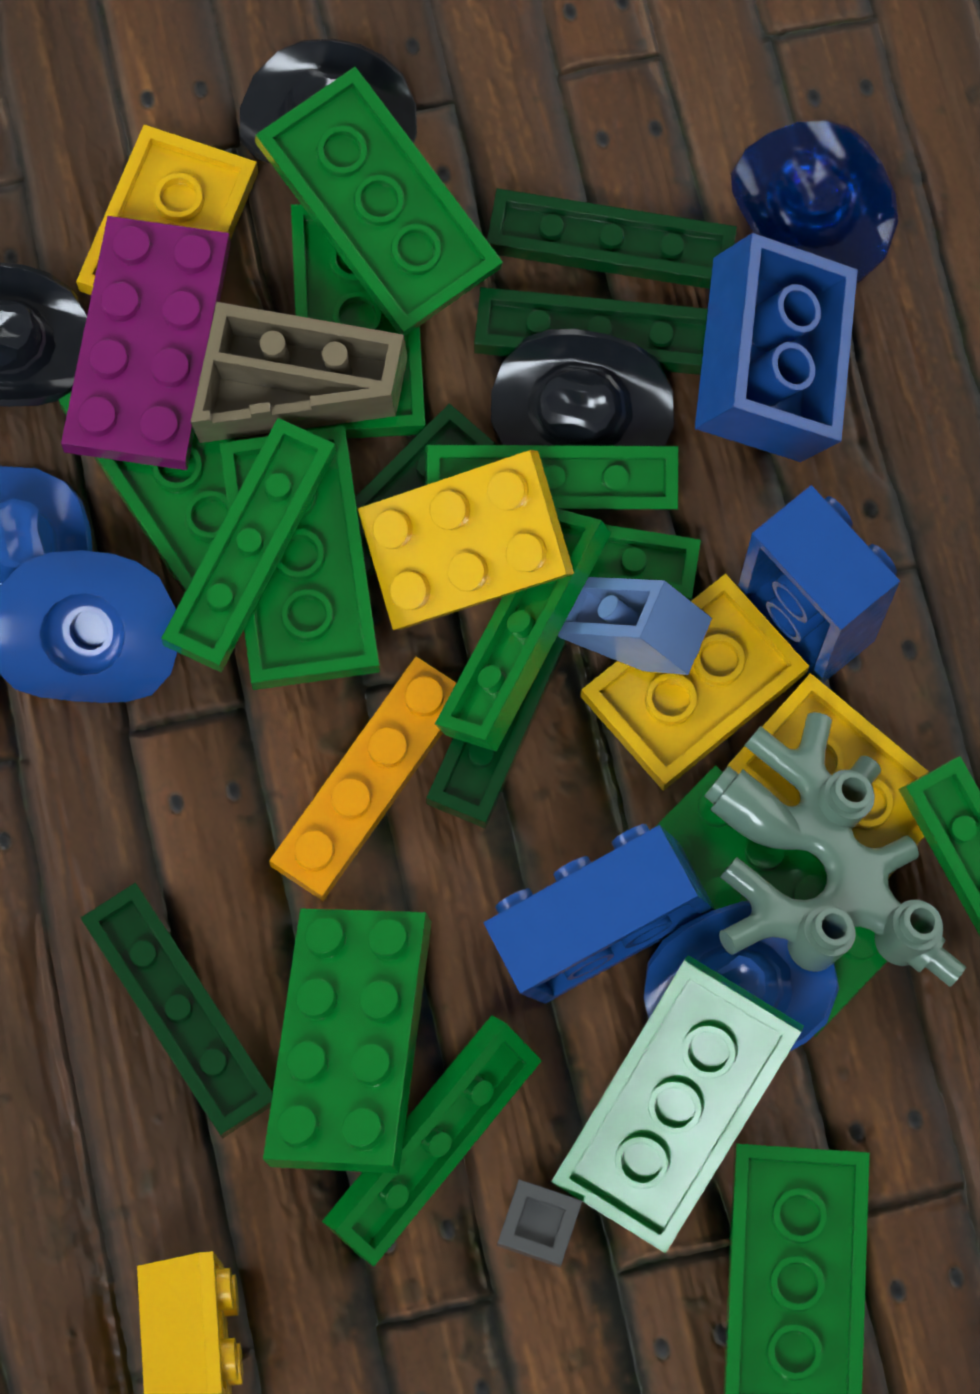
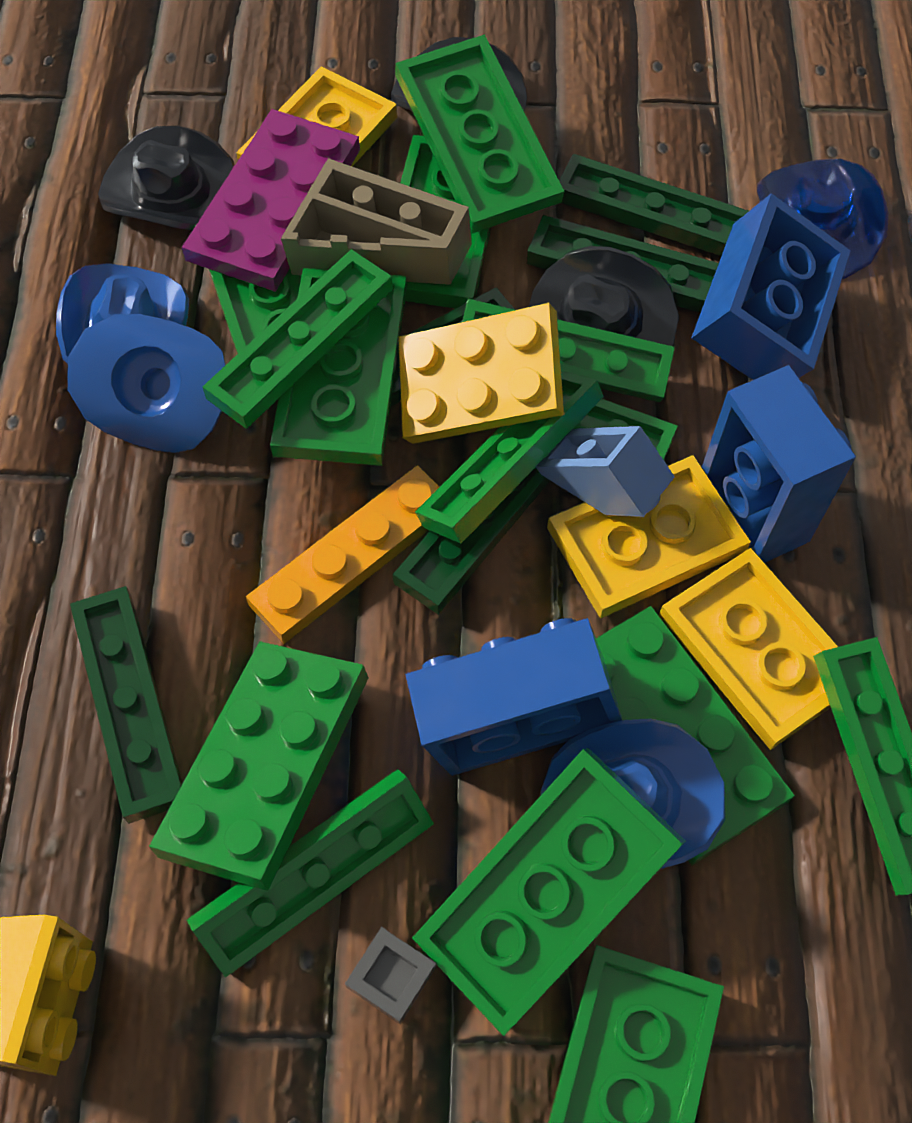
camera: 15 degrees right, 10 degrees down
sand green plant [704,712,966,987] -> none

